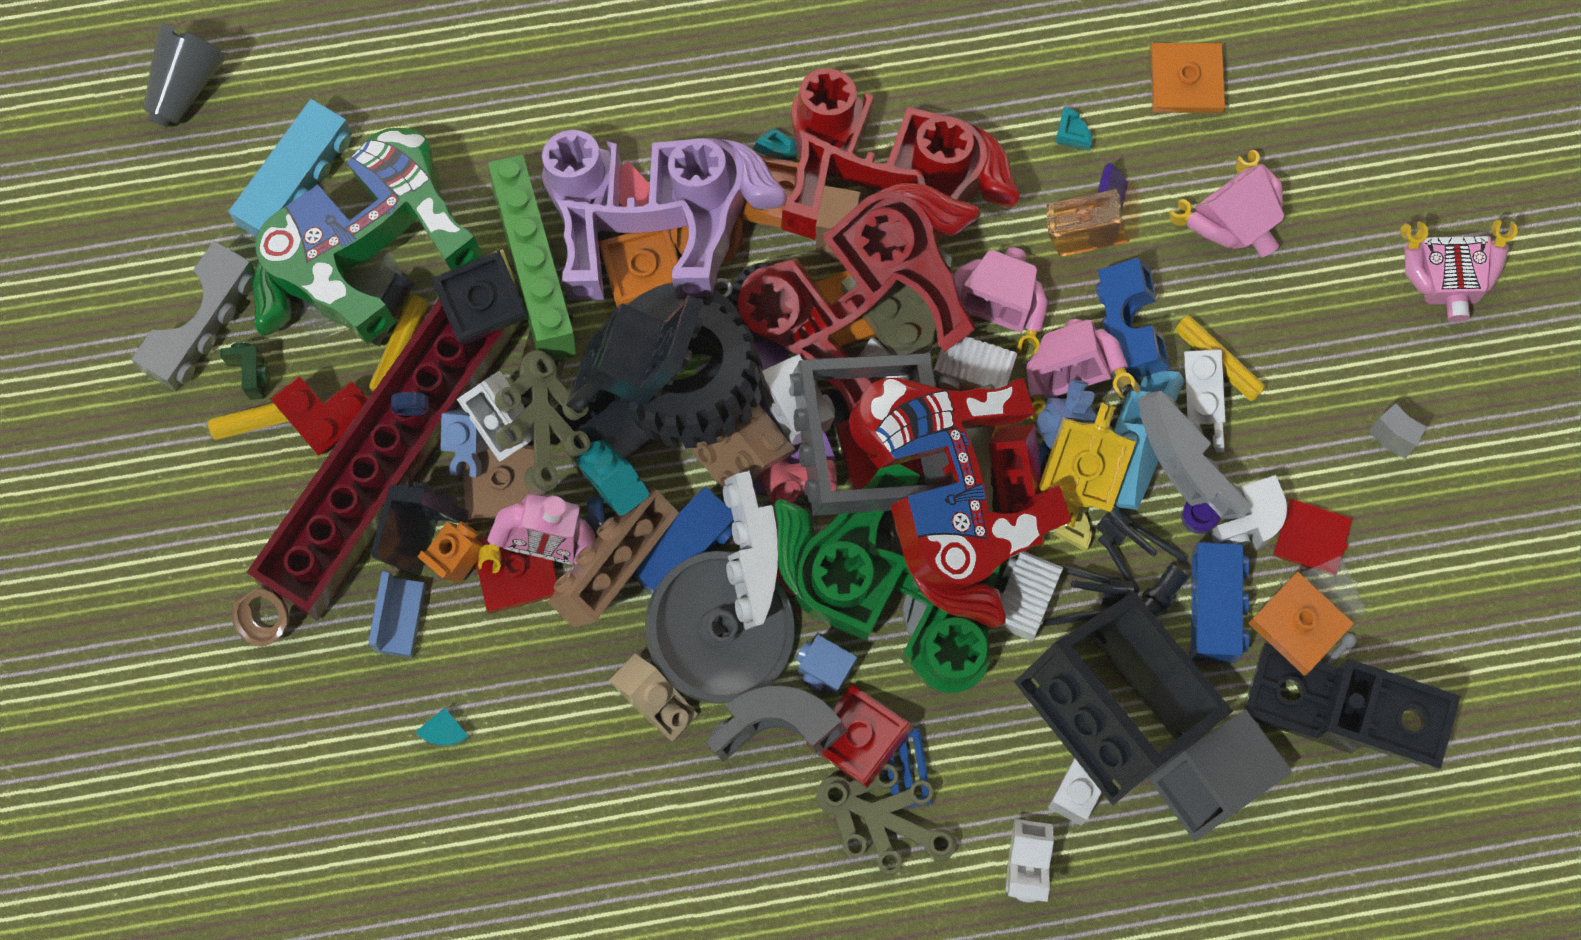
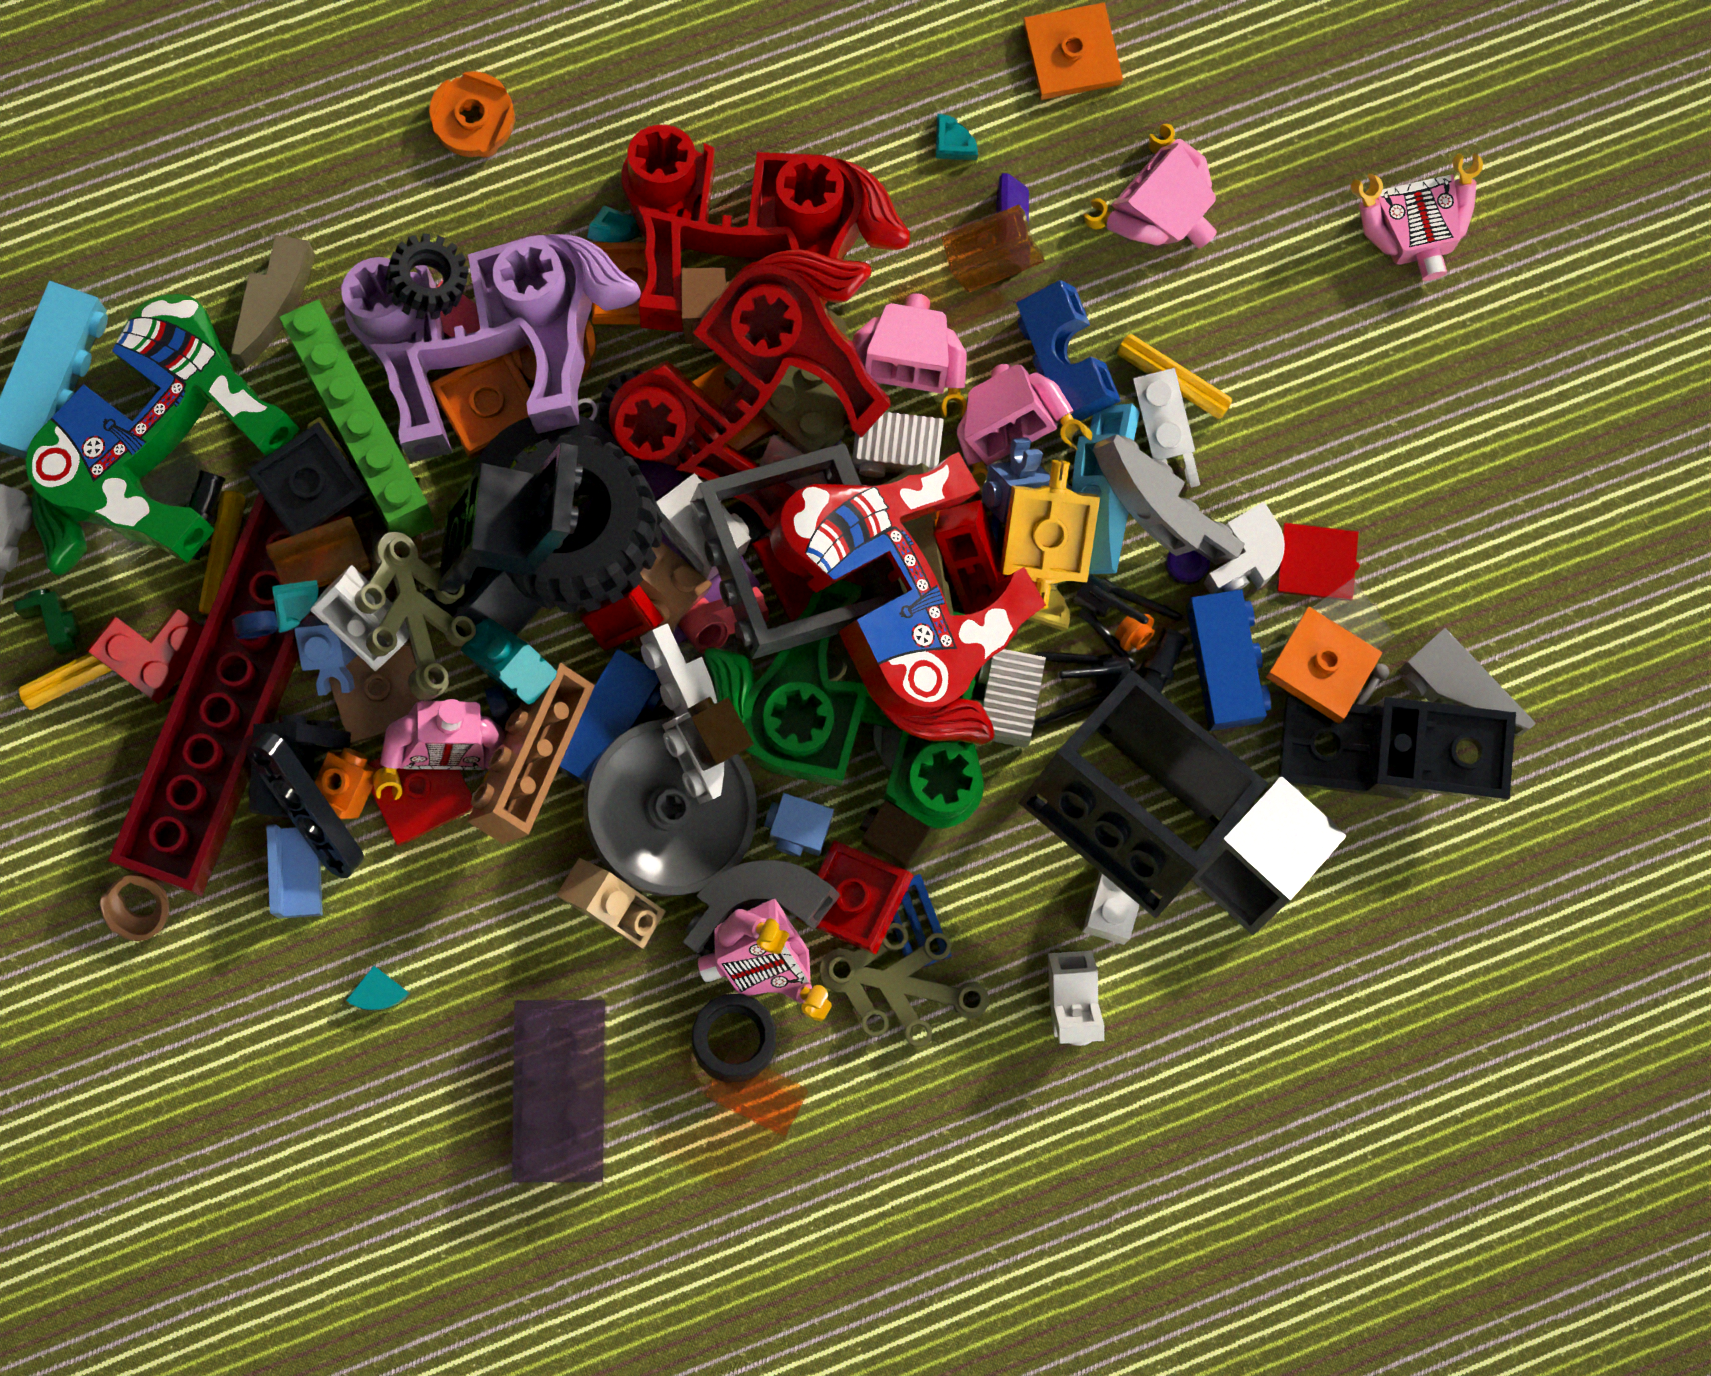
camera: 20 degrees left, 5 degrees up
light grey piece [1369,403,1427,459] -> none
none -> dark tan slope [231,235,315,367]
none -> black beam [246,731,364,878]
none -> clear orange panel [266,517,371,587]
none -> teal tile [272,580,318,633]
none -> black tyre [385,234,468,320]
none -> orange plate [429,71,515,158]
none -> brick [512,1000,608,1184]
none -> red tile [580,585,664,651]
none -> dark brown brick [678,697,754,771]
none -> black tyre [692,994,776,1083]
none -> torso [698,899,832,1021]
none -> clear orange panel [705,1051,808,1138]
none -> dark brown brick [859,800,930,870]
none -> orange plate [1115,610,1155,652]
none -> light grey slope [1399,628,1536,736]

